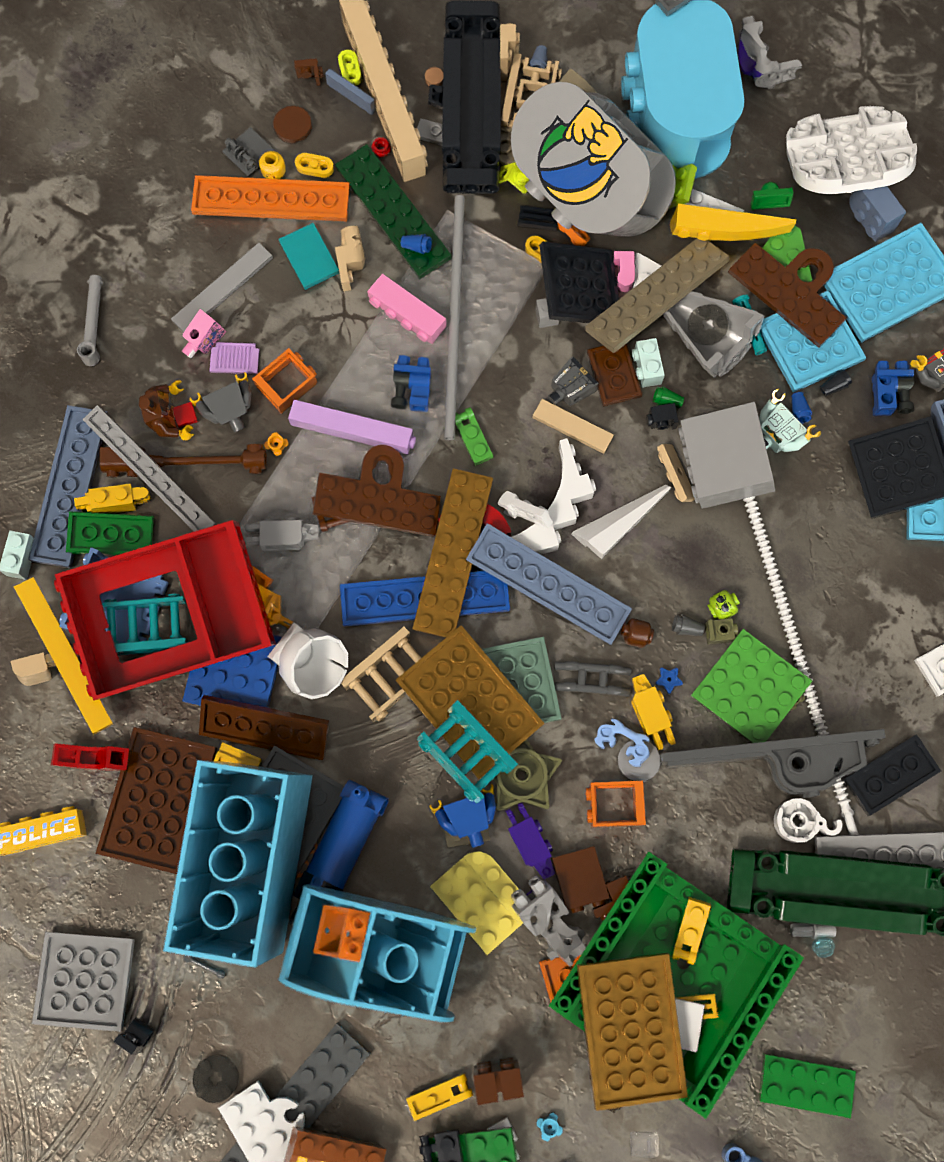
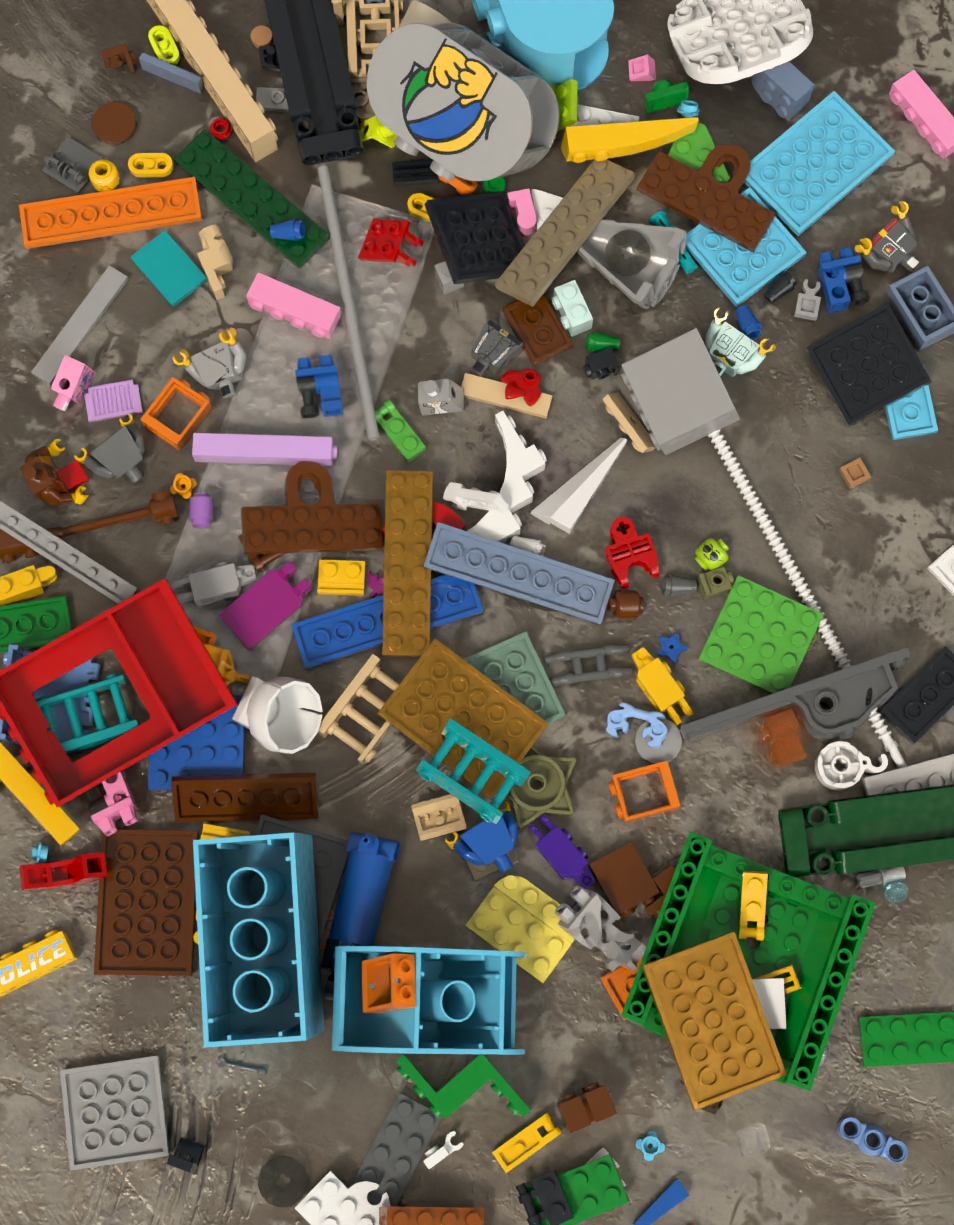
camera: 15 degrees left, 0 degrees up
none -> medium azure plate [31,841,48,864]
none -> bright pink hips [85,770,139,836]
none -> light grey torso [173,328,246,398]
none -> medium lavender brick [189,493,213,528]
none -> magenta tile [219,561,312,651]
none -> yellow plate [317,560,366,596]
none -> red plate [358,218,424,267]
none -> magenta piece [367,570,384,598]
none -> green bracket [396,1054,531,1119]
none -> tan bracket [411,794,467,841]
none -> light grey torso [418,379,464,416]
none -> white plate [423,1131,464,1169]
none -> green tile [484,177,506,193]
none -> red plate [500,369,541,407]
none -> white cone [510,535,546,556]
none -> red piece [604,517,659,589]
none -> bright pink slope [628,54,656,81]
none -> medium azure plate [677,100,700,118]
none -> clear orange brick [758,709,807,770]
none -> light grey plate [794,279,821,321]
none -> medium nougat plate [839,458,871,489]

